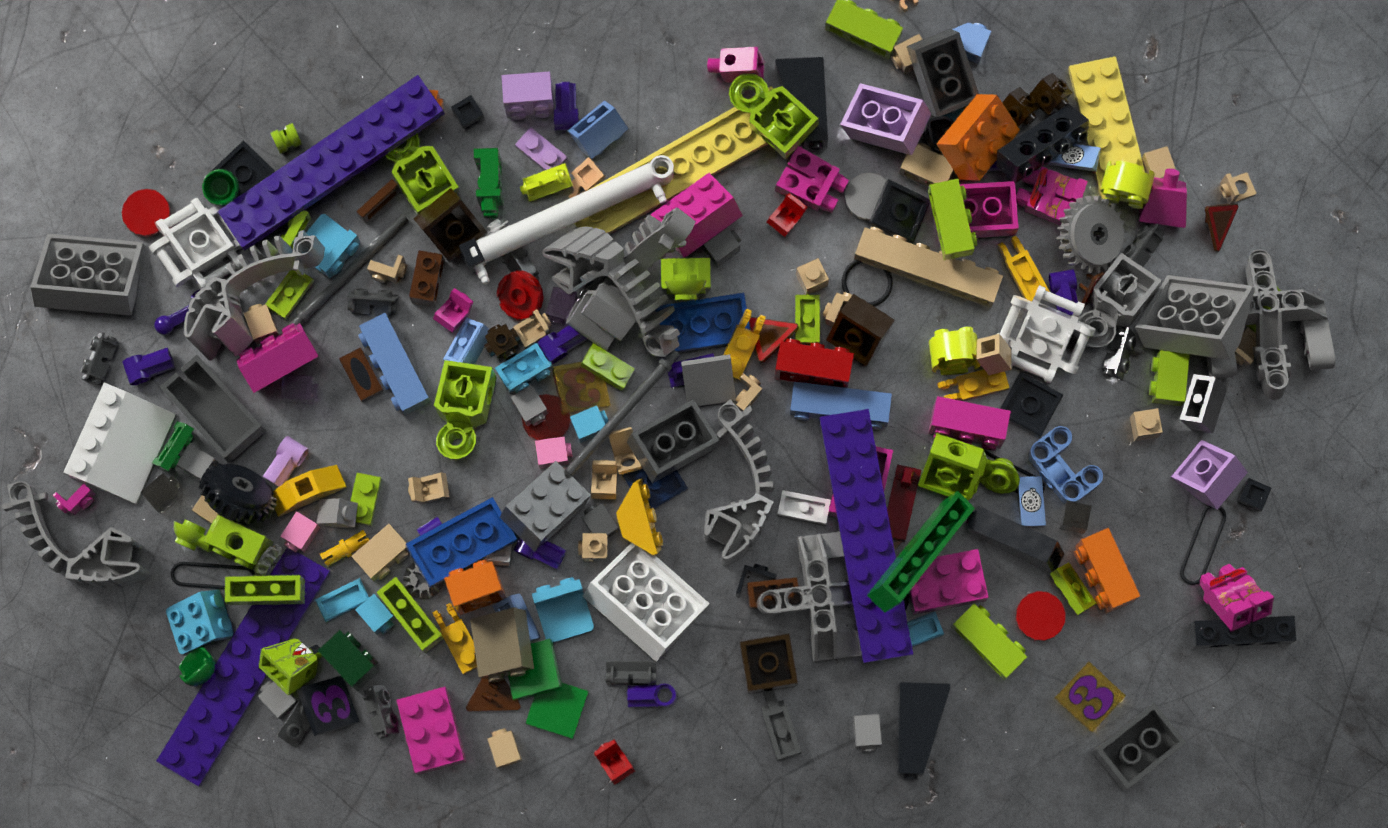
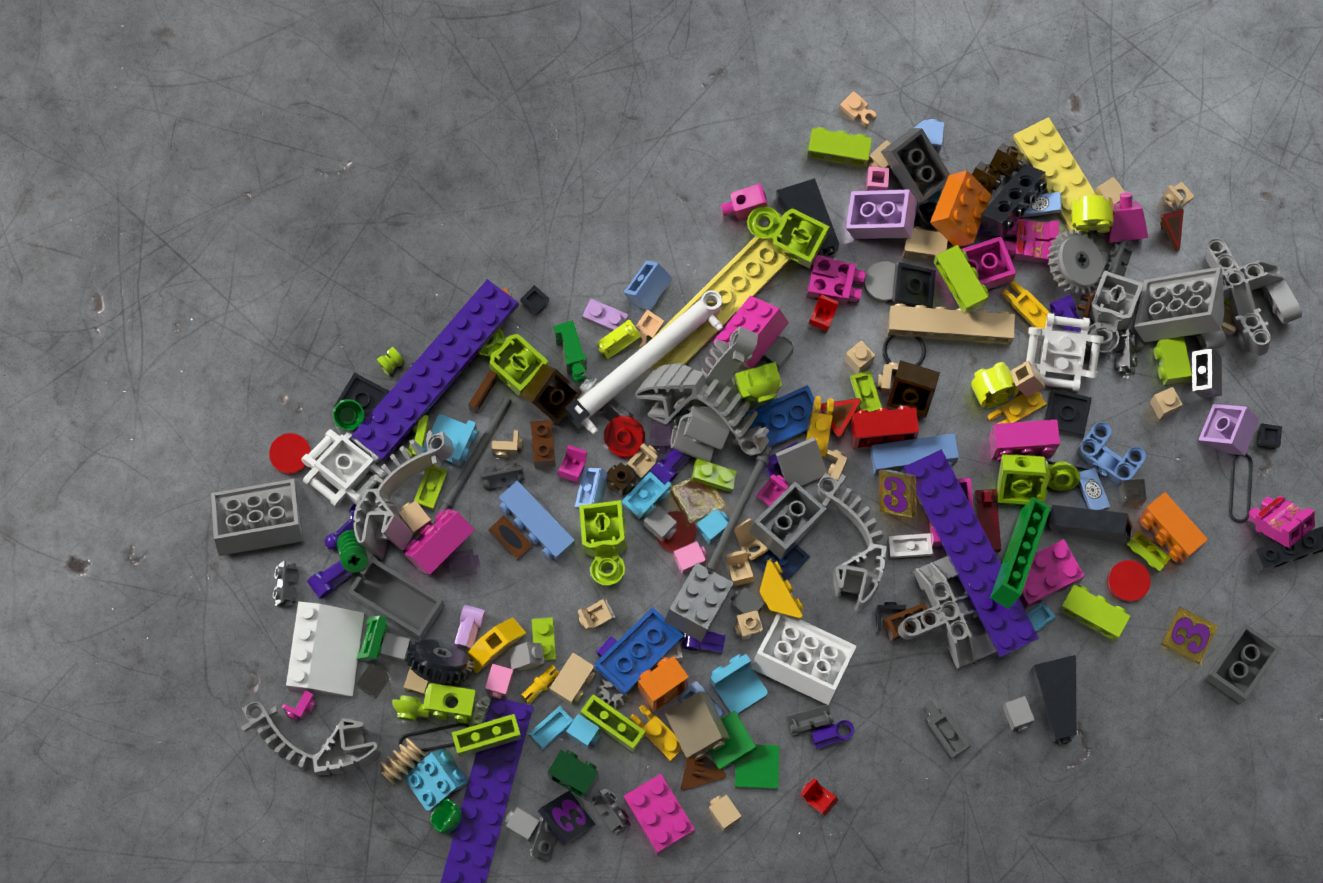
camera: 20 degrees left, 5 degrees down
lime torso [259,639,323,695] -> none
lavender brick [502,72,554,120] -> none
dark purple piece [554,82,579,131] -> none
dark brown brick [740,634,798,694] -> none
none -> green piece [337,530,368,573]
none -> tan piece [379,738,427,786]
none -> dark pink bracket [755,474,789,507]
none -> bright pink brick [866,167,889,191]
none -> clear yellow tile [879,469,917,518]

